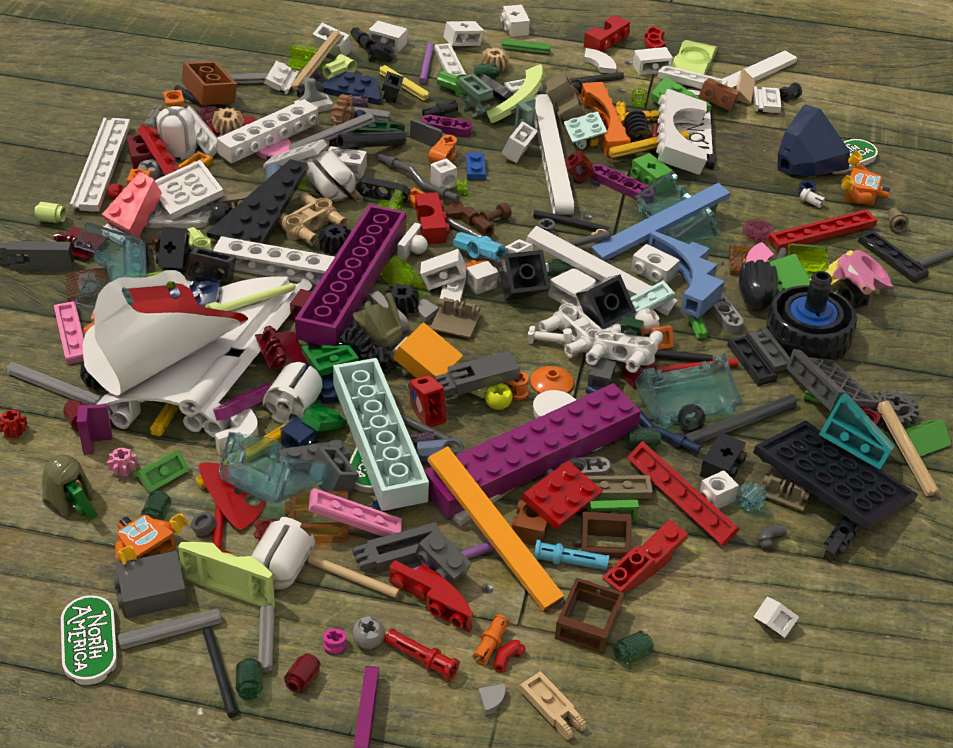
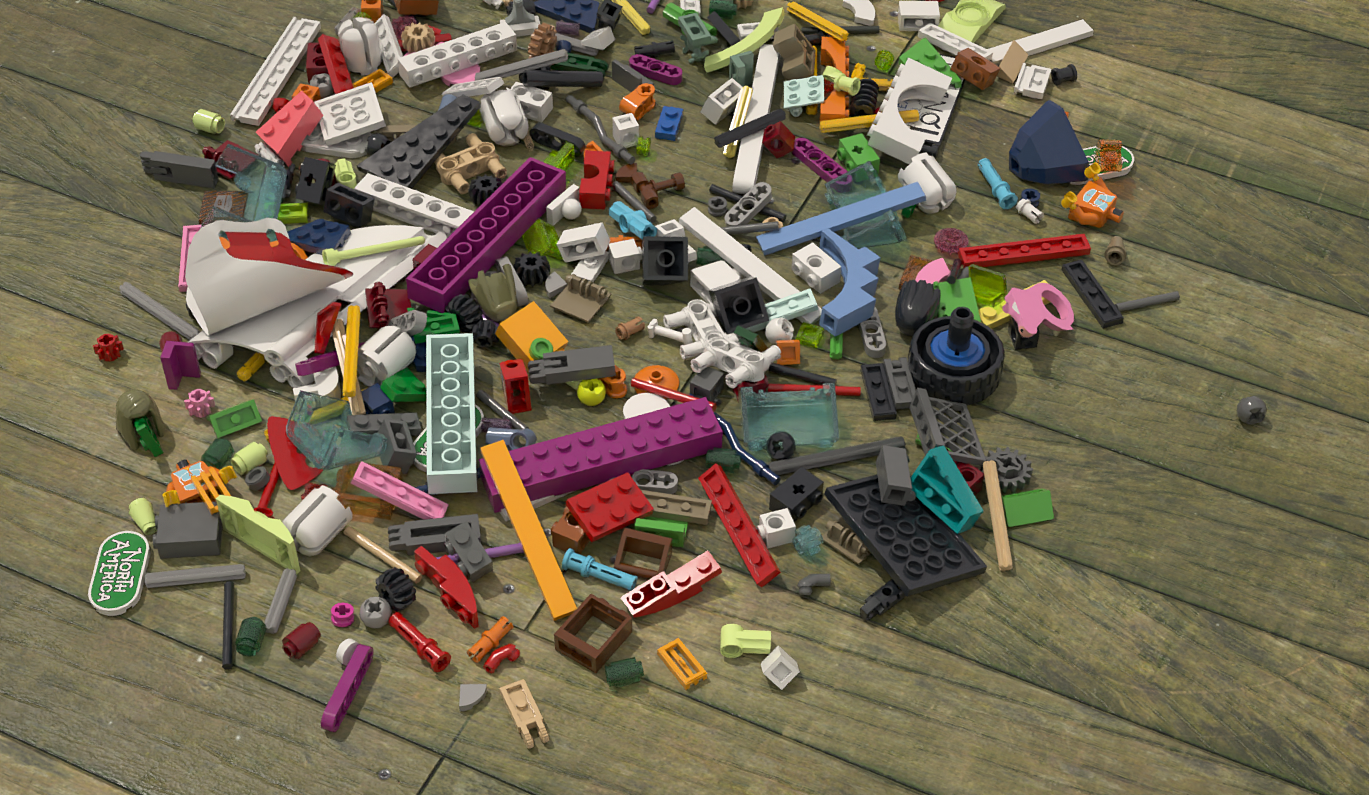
camera: 15 degrees right, 5 degrees up
none -> yellowish green cone [129,498,157,535]
none -> light orange tile [190,468,231,515]
none -> yellowish green brick [230,442,268,475]
none -> red tile [314,302,341,354]
none -> tan axle [332,319,366,415]
none -> white tile [336,638,359,666]
none -> yellow axle [343,305,360,398]
none -> black gear [375,567,416,612]
none -> light grey beam [388,310,427,336]
none -> bright green tile [529,338,553,360]
none -> white slope [581,26,615,50]
none -> medium nougat pin [615,316,645,340]
none -> red bar [631,378,716,412]
none -> light orange tile [657,638,707,690]
none -> black axle [714,109,786,148]
none -> yellowish green piece [720,624,771,658]
none -> light yellow axle [723,86,753,158]
none -> light grey beam [725,182,772,227]
none -> yellow axle [787,2,849,42]
none -> clear neon green tile [796,322,824,348]
none -> yellowish green connector [822,66,861,96]
none -> dark grey brick [876,445,916,506]
none -> white cylinder [898,153,957,214]
none -> black bar [947,258,962,284]
none -> medium azure pin [977,158,1018,209]
none -> clear orange brick [1094,139,1122,172]

